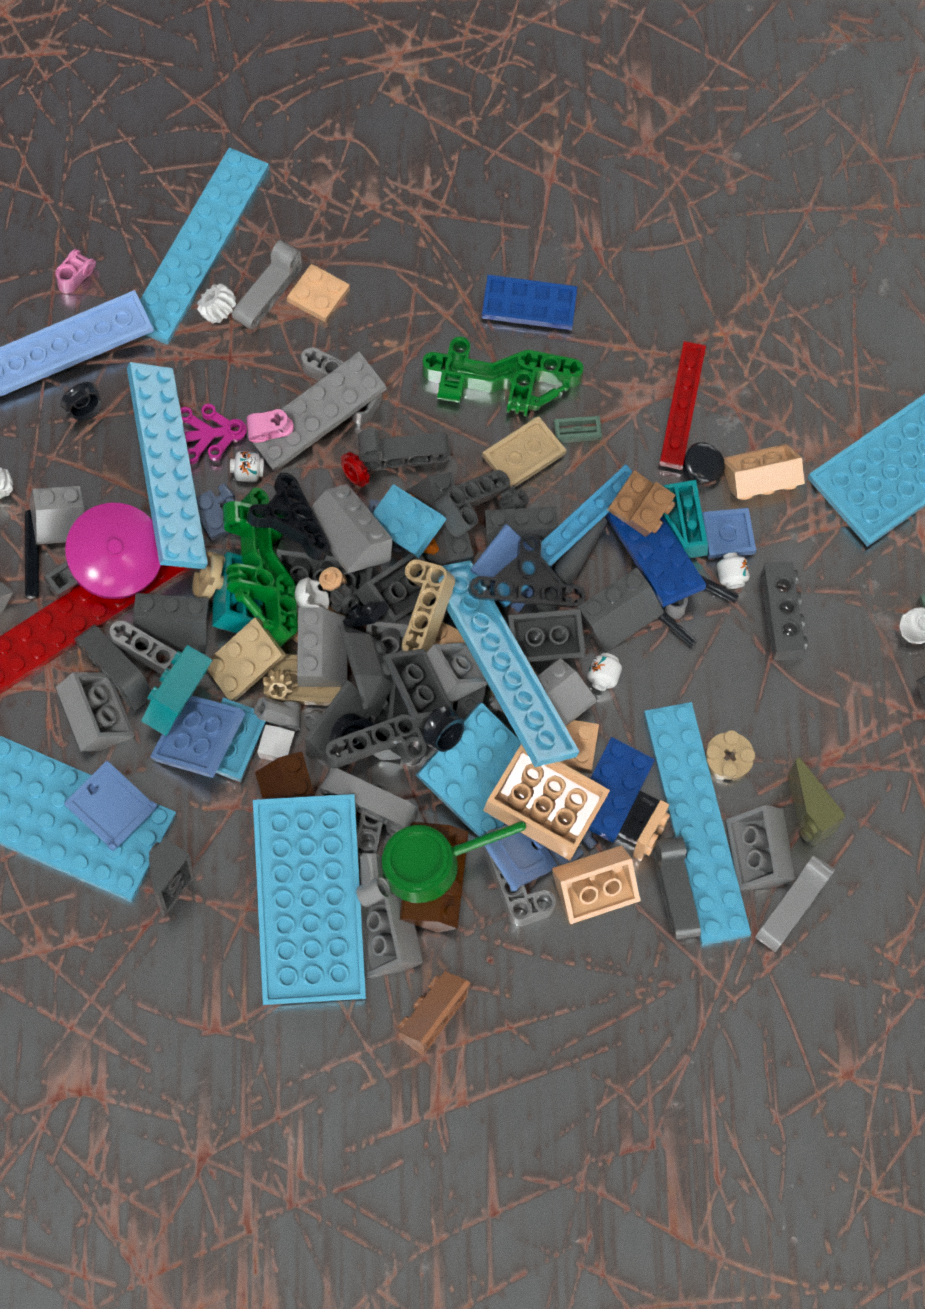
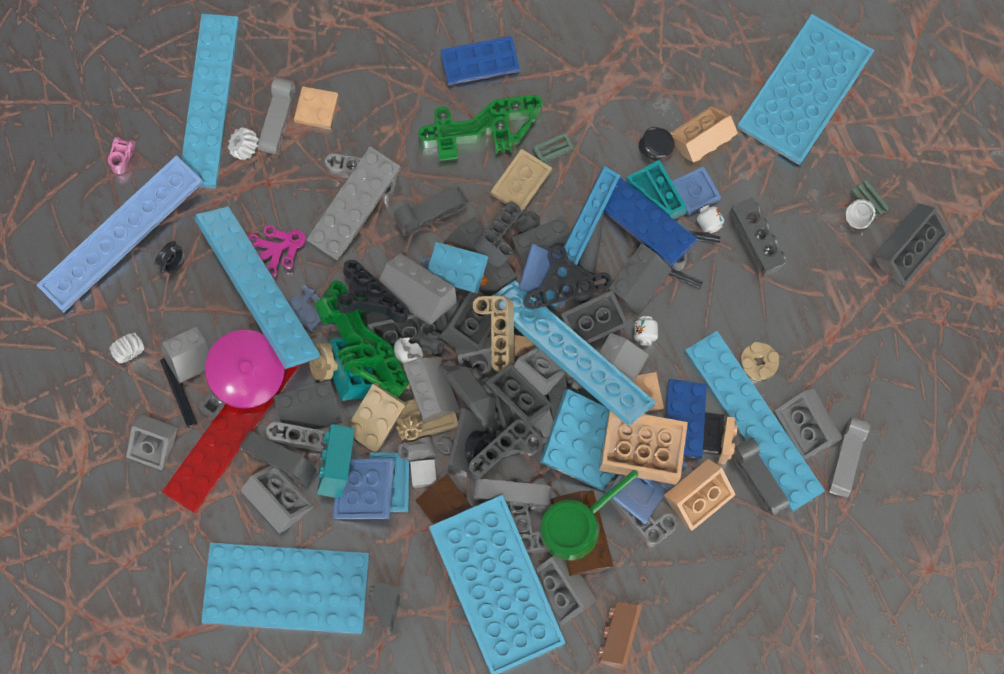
camera: 20 degrees left, 5 degrees up
medium blue container [63,761,158,851] -> none
white head [230,451,264,482] -> none
bright pink piece [246,409,294,443] -> none
light nougat plate [319,567,347,591] -> none
red gear [341,452,370,487] -> none
black plate [342,601,390,628] -> none
light grey piece [356,853,391,907] -> none
black piece [423,706,465,752] -> none
medium nougat plate [607,470,675,537] -> none
red plate [659,341,706,470] -> none
olive slope [788,757,846,847] -> none

